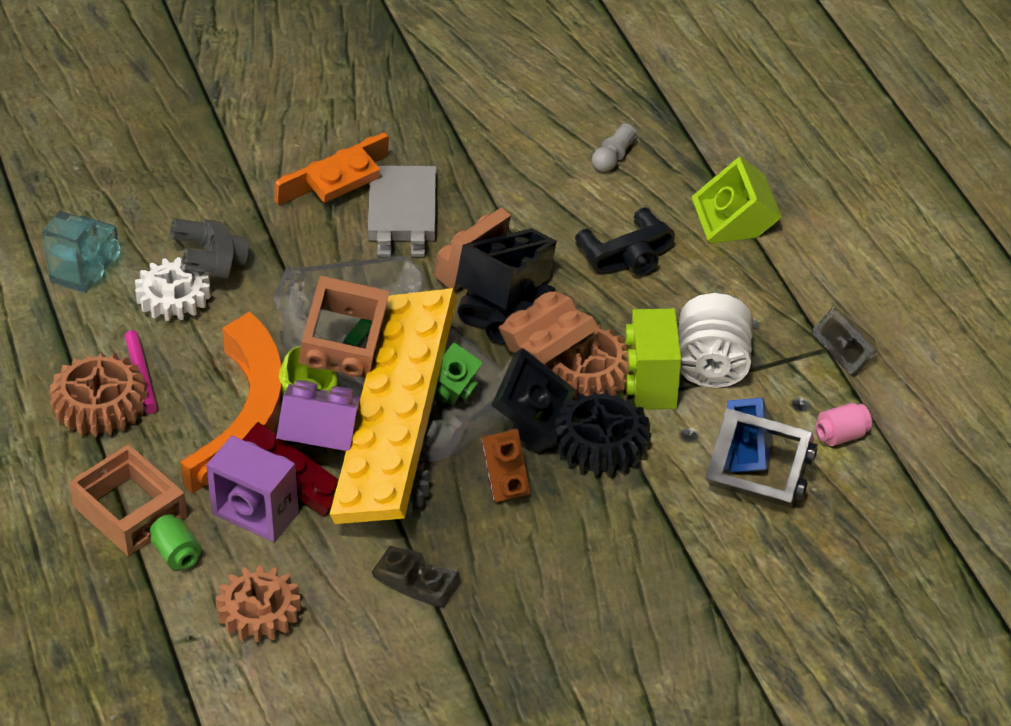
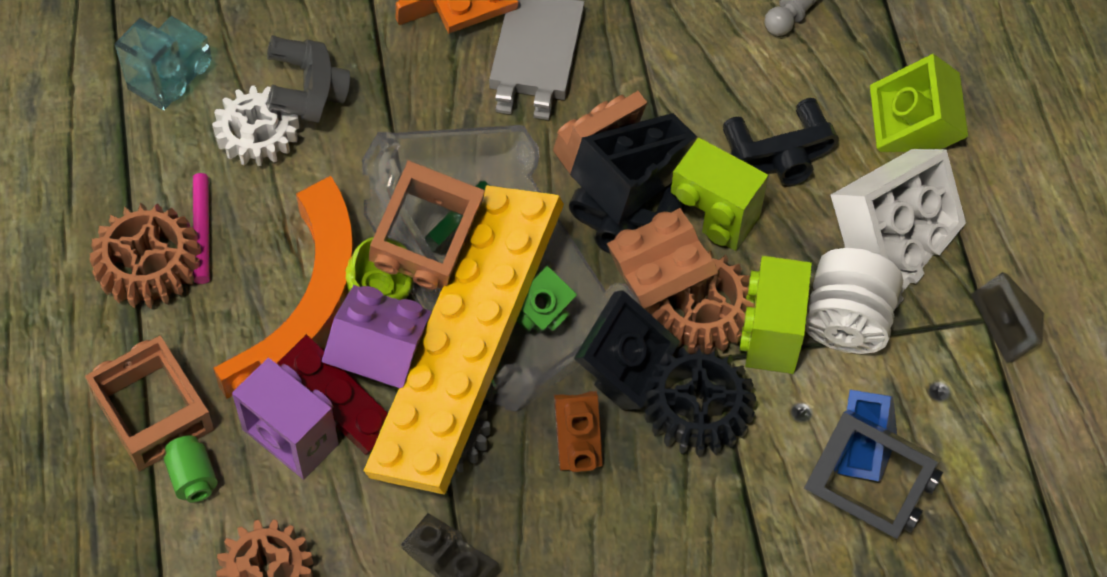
camera: 10 degrees right, 15 degrees up
bright pink brick [815,403,872,447] -> none
none -> lime brick [671,137,768,251]
none -> white wedge [831,149,966,309]

